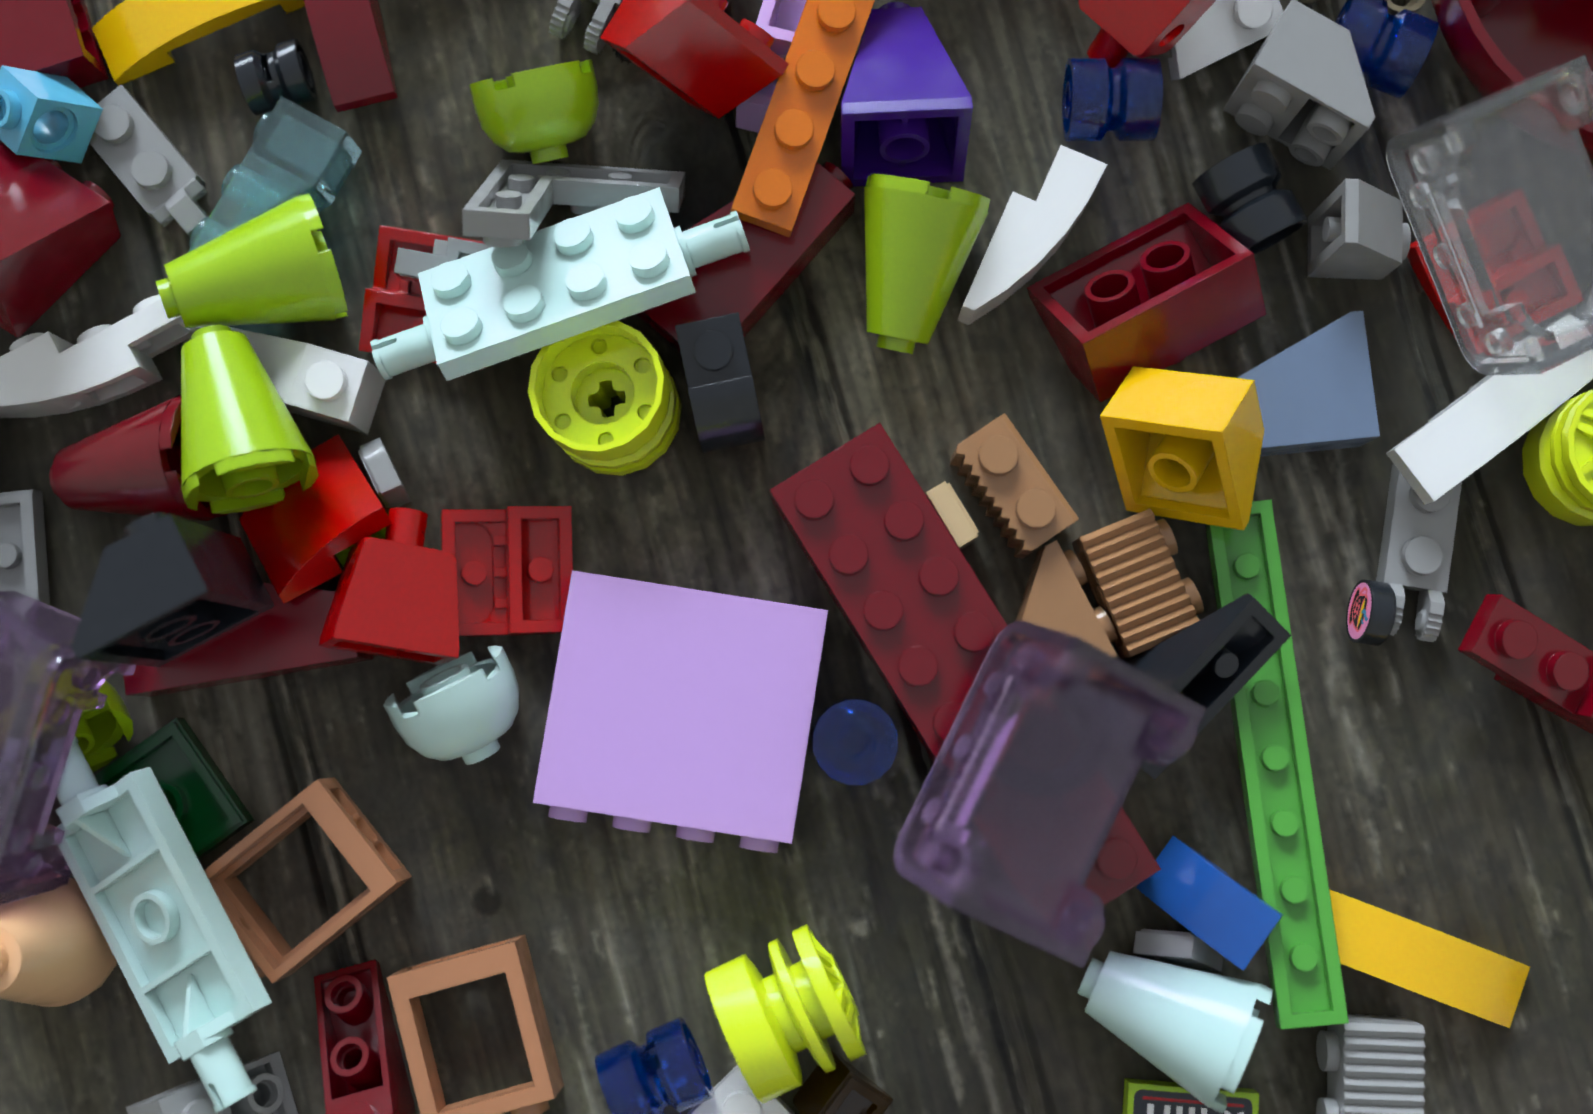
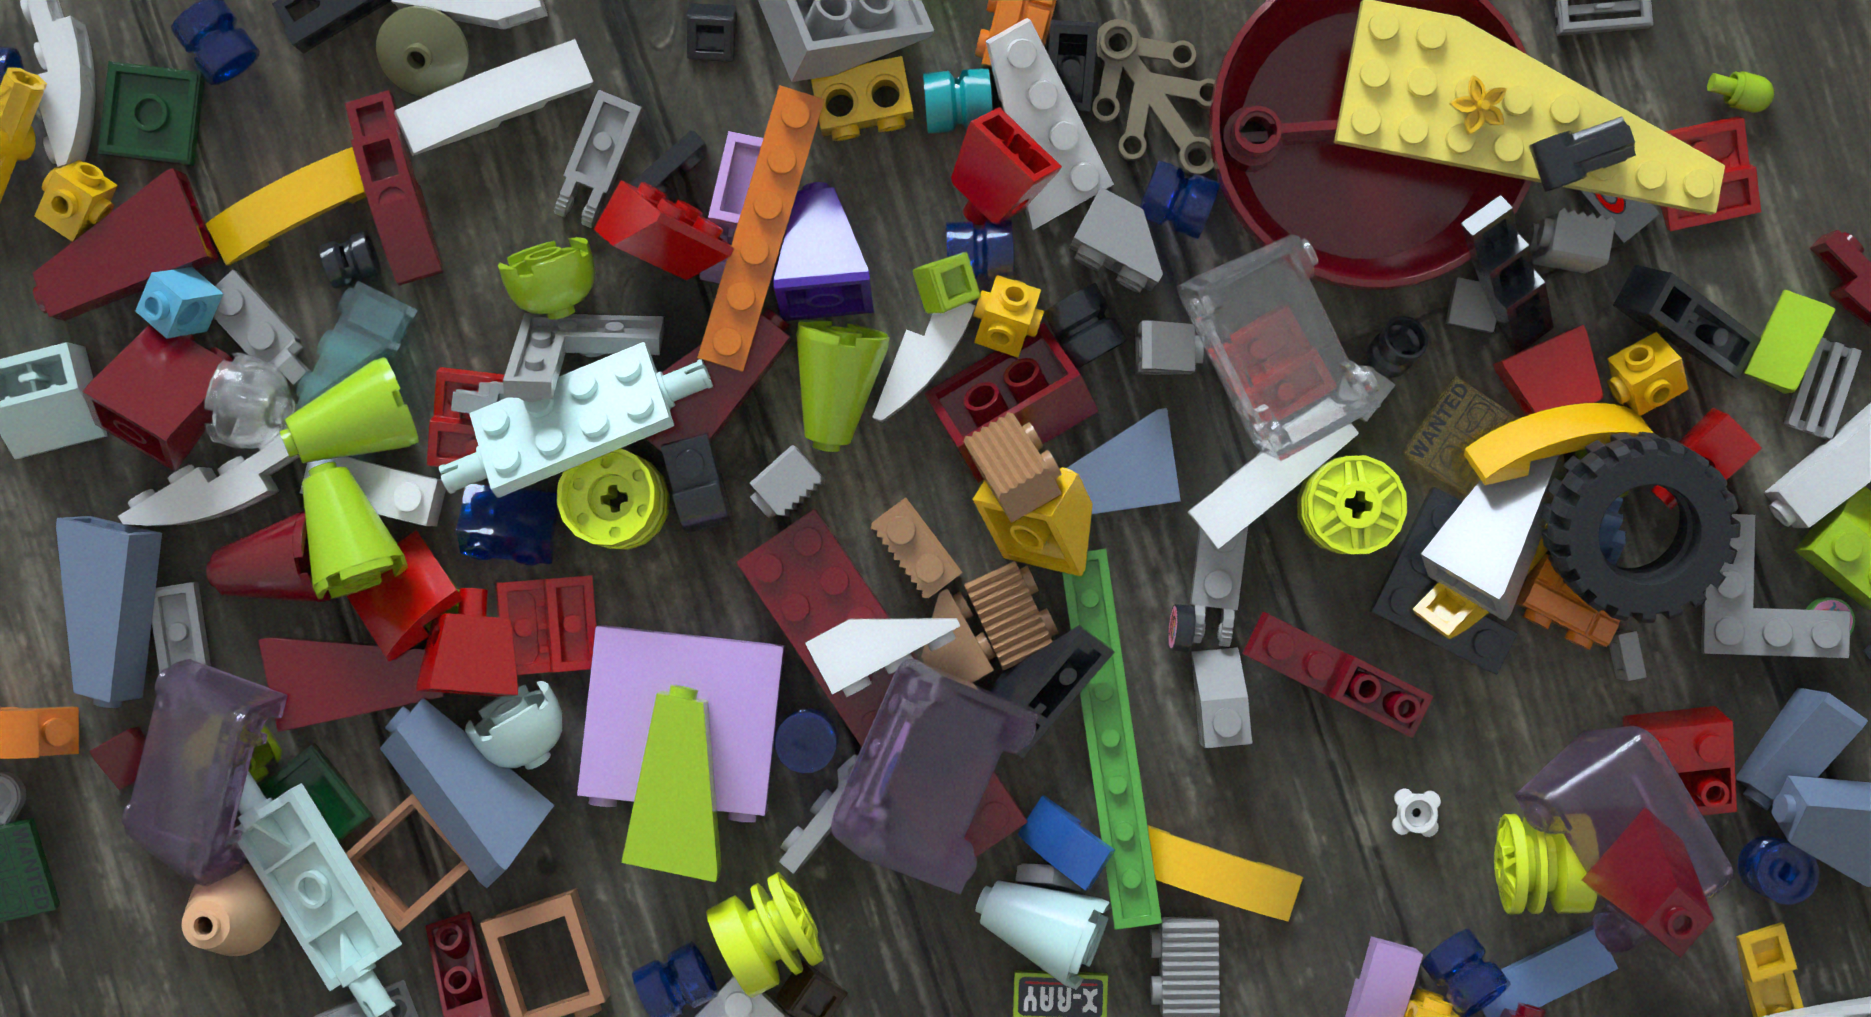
camera: 10 degrees left, 5 degrees up
black slope [71,512,275,667] -> none
light grey tile [358,437,411,509] -> none
tan tile [925,481,979,550] -> none
none -> clear cylinder [204,353,295,450]
none -> sand blue slope [380,698,554,888]
none -> clear blue bracket [456,484,559,566]
none -> lime slope [622,684,722,882]
none -> light grey brick [750,445,825,518]
none -> light grey hinge [779,754,877,874]
none -> white slope [805,618,960,697]
none -> lime slope [913,252,981,314]
none -> medium nougat brick [963,412,1062,522]
none -> yellow brick [973,275,1044,358]
none -> light grey slope [1191,647,1252,748]

